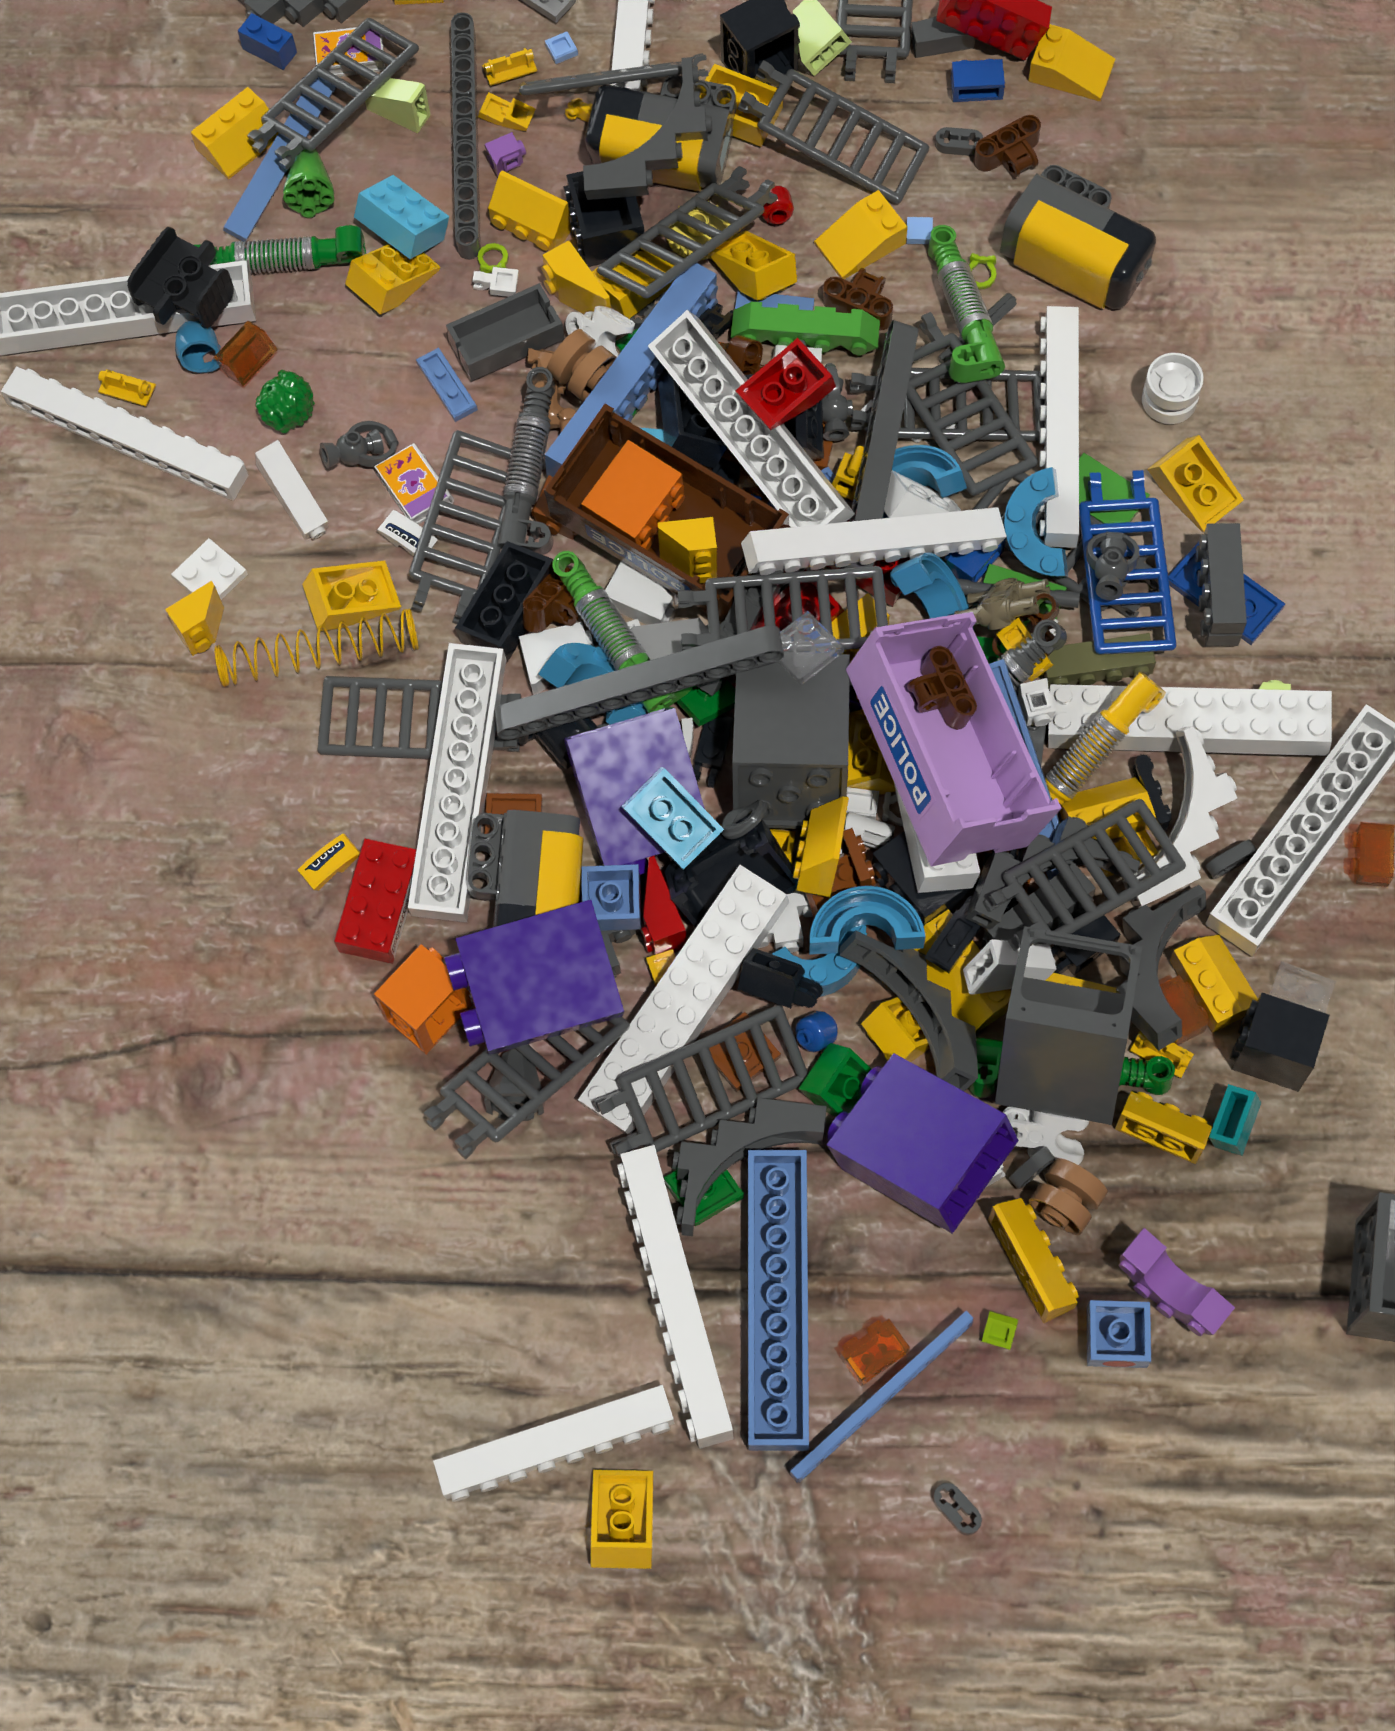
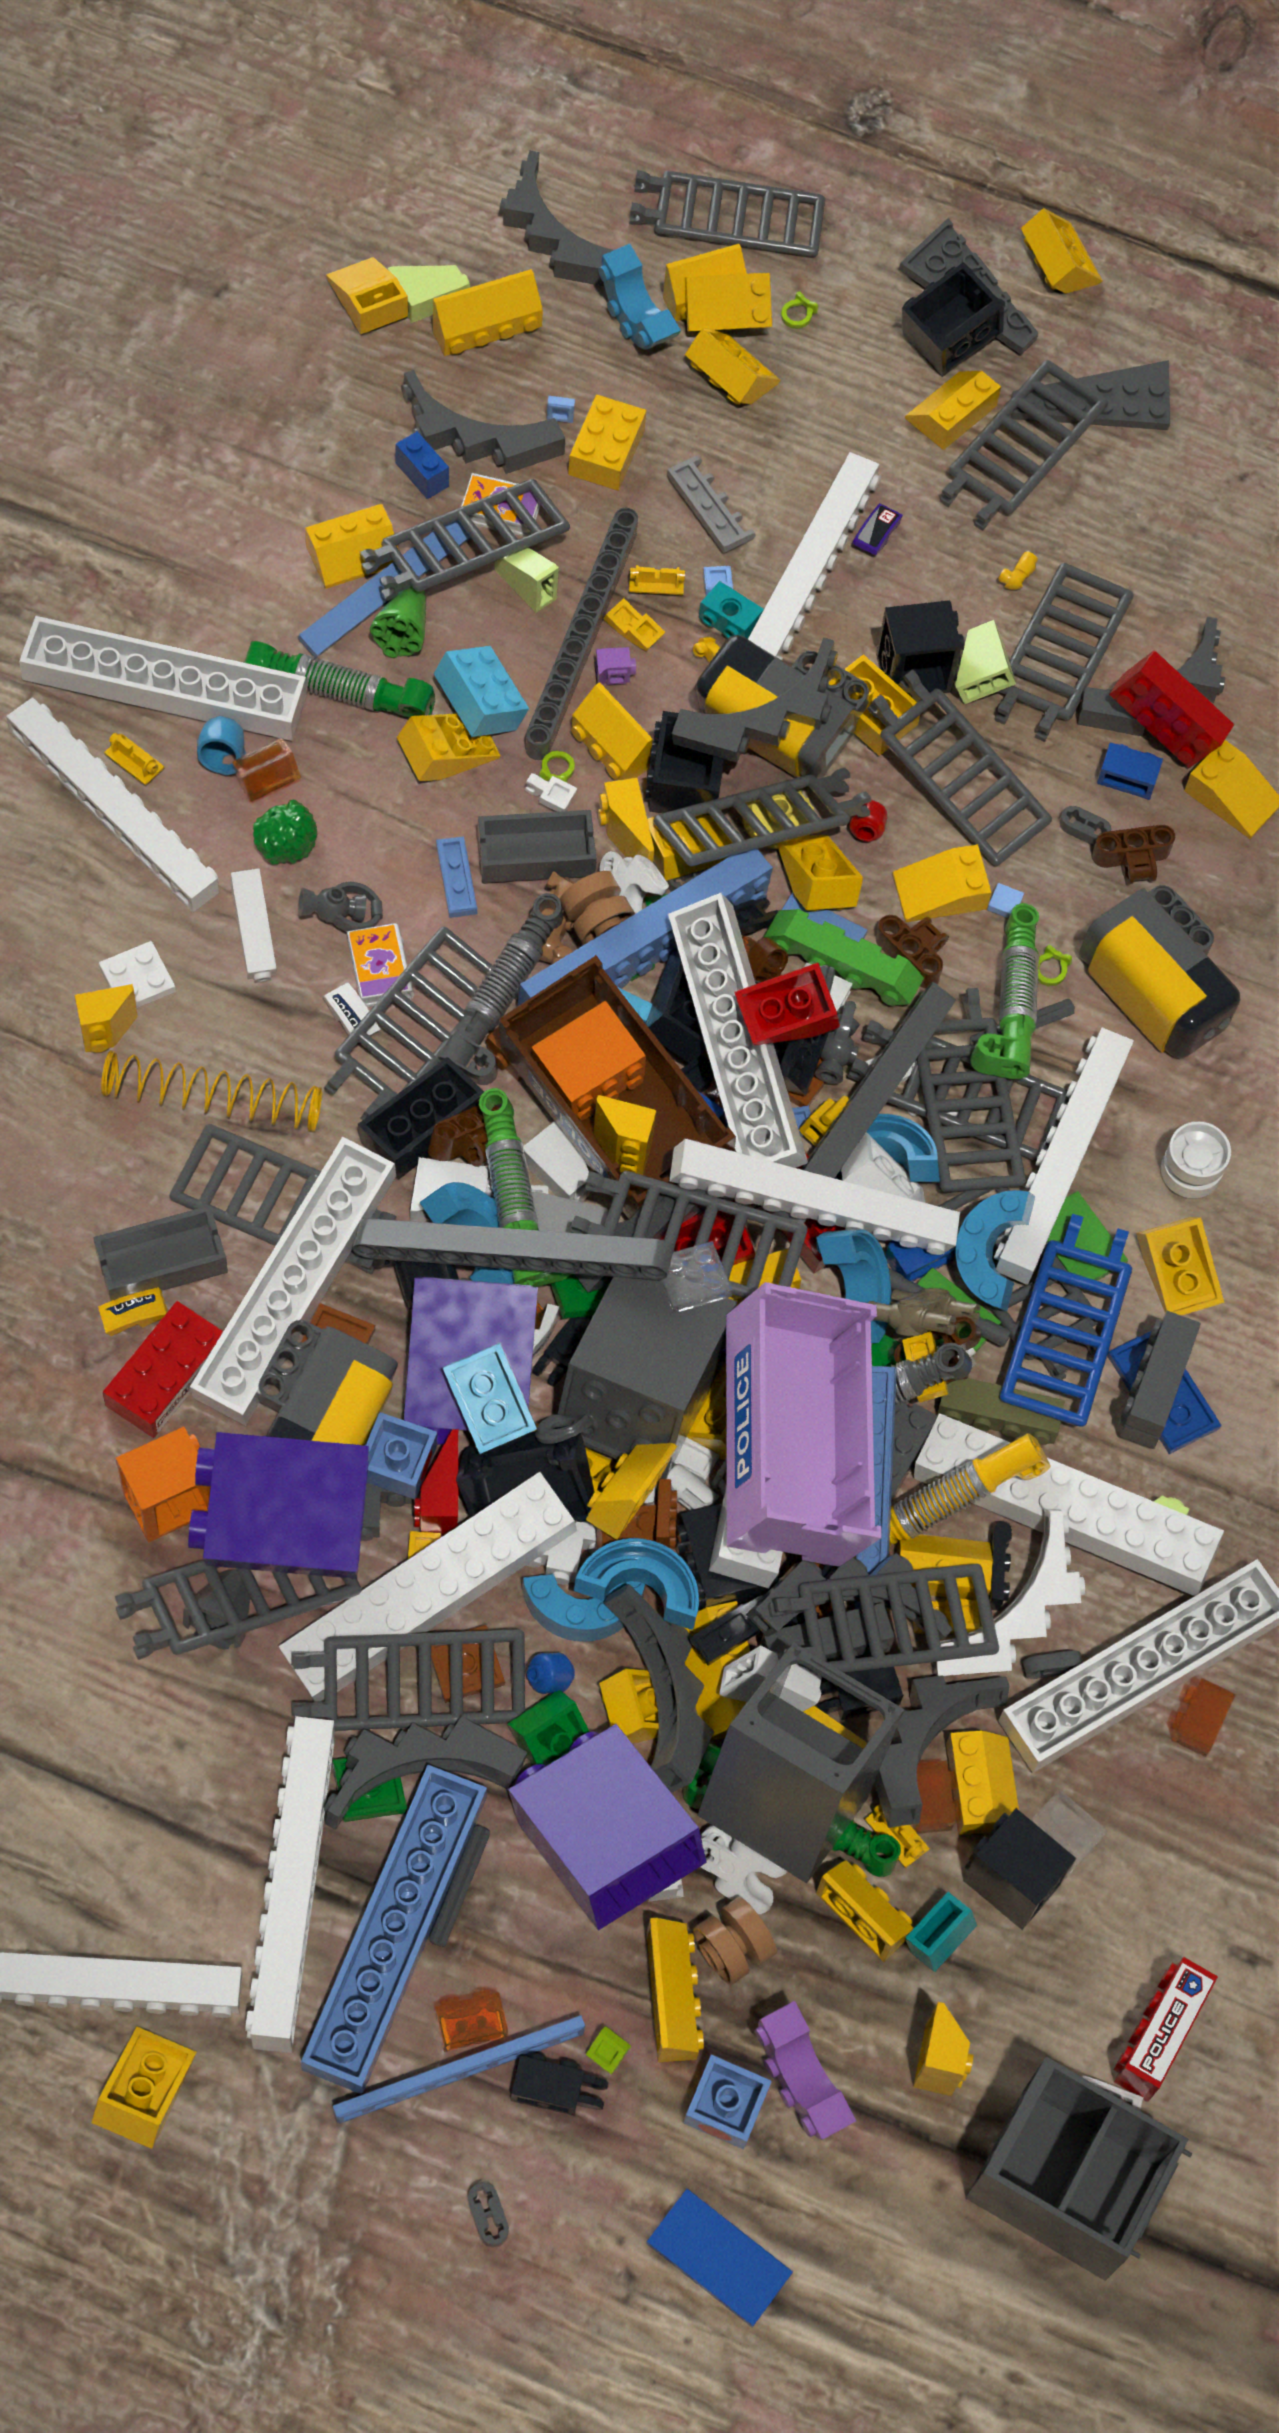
camera: 10 degrees right, 5 degrees down
black piece [127,227,234,328] -> none
yellow slope [302,560,401,631] -> none
dark grey bar [519,53,709,96] -> none
black hinge [738,948,823,1009] -> none
reddish brown piece [907,646,977,729] -> none
dark grey beam [1009,1147,1055,1190] -> none
white window [1018,678,1055,727] -> none
dark grey piece [1086,531,1140,600] -> none
none -> dark grey piece [93,1206,228,1301]
none -> dark grey axle [430,1825,490,1947]
none -> black hinge [511,2053,609,2116]
none -> blue tile [646,2189,793,2328]
none -> teal brick [699,581,764,639]
none -> yellow slope [913,2002,974,2096]

